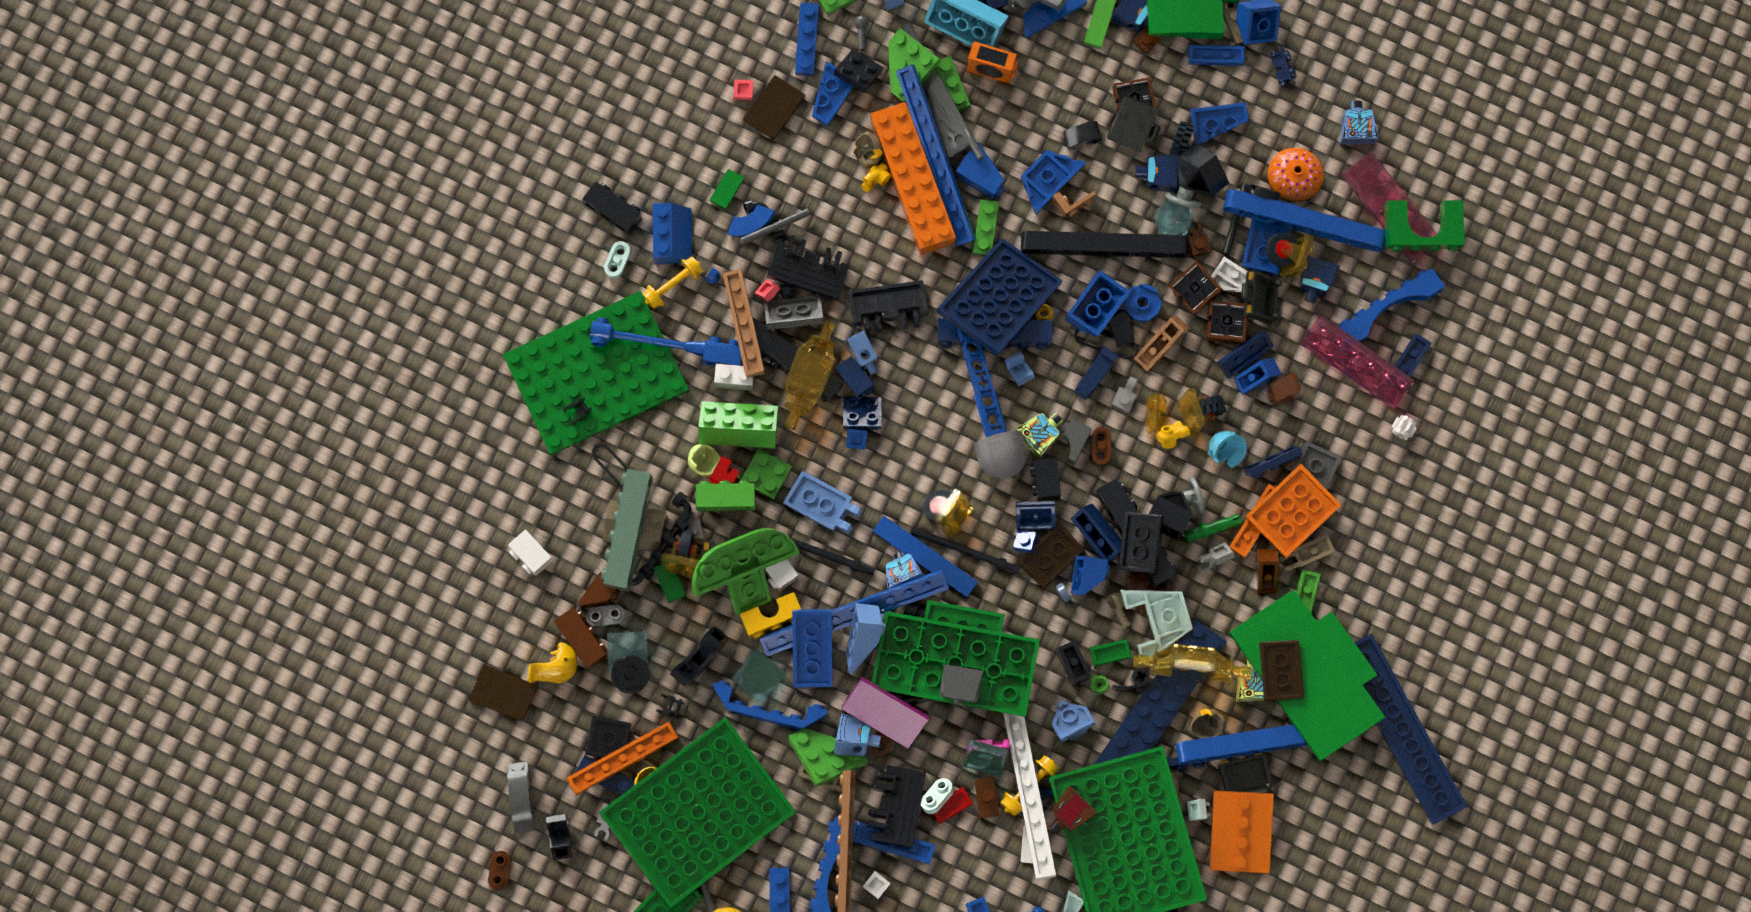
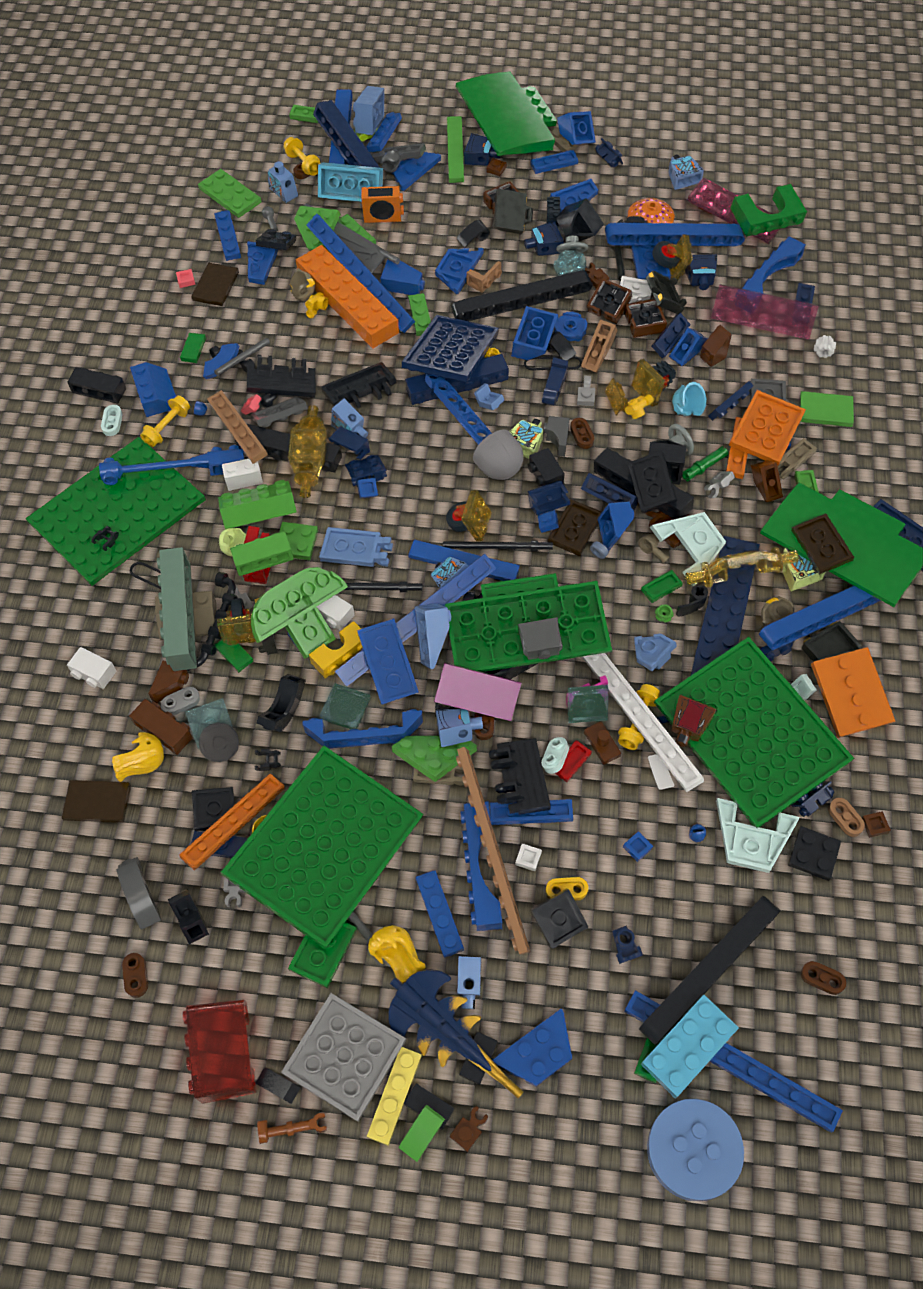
camera: 15 degrees left, 15 degrees down
black brick [1056,640,1092,687] -> none
none -> bright green tile [800,391,854,427]

